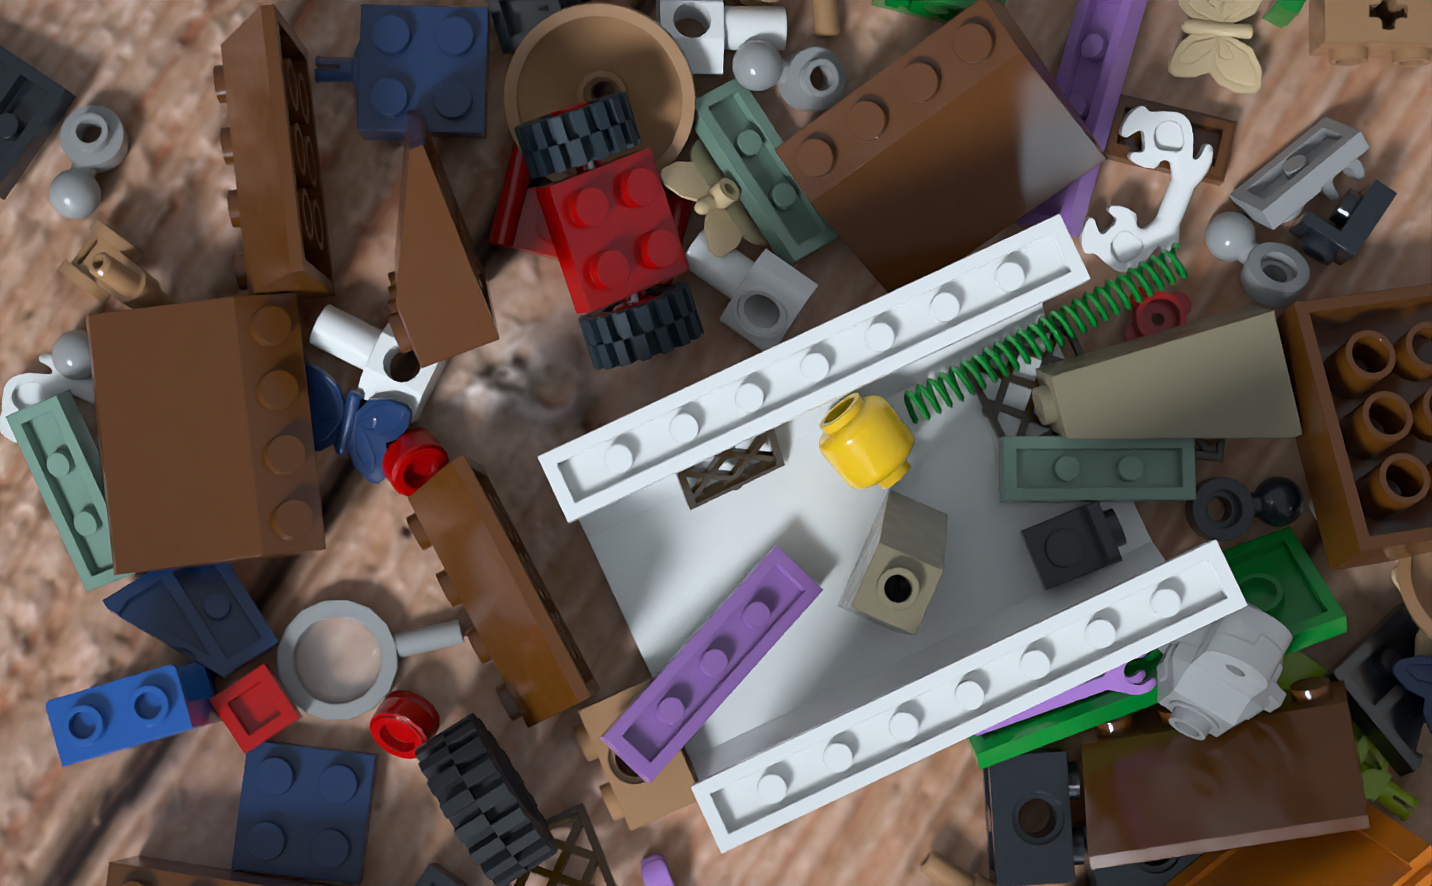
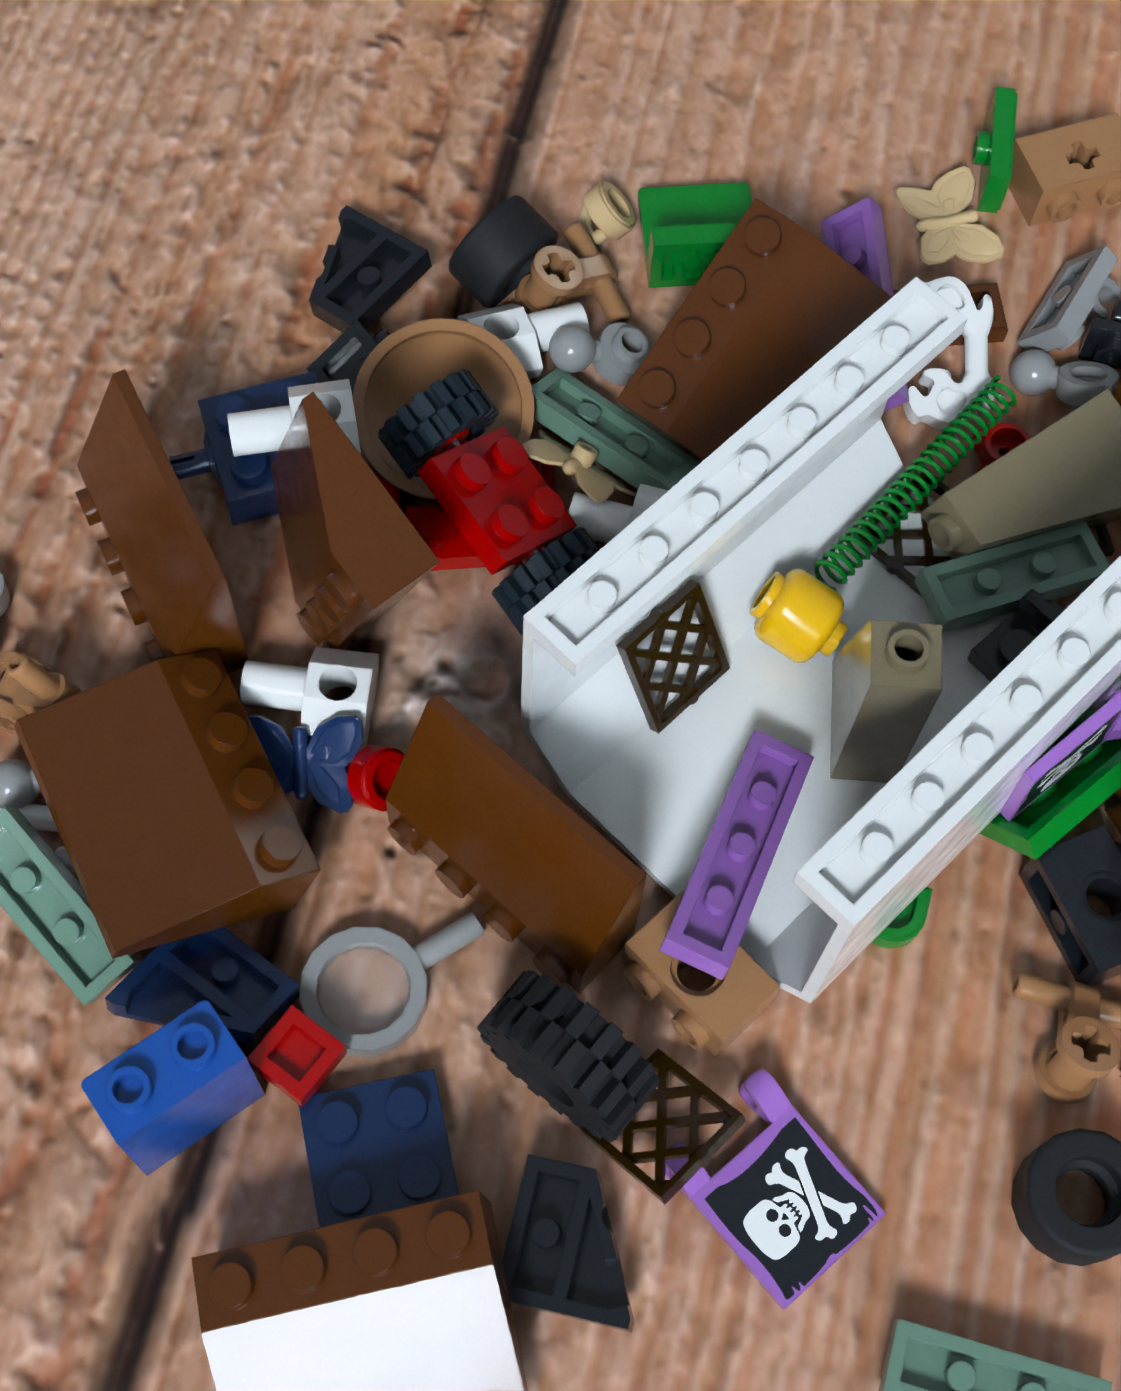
camera: 20 degrees left, 20 degrees down
red tile [369,690,441,759] -> none
none -> white piece [227,379,361,457]

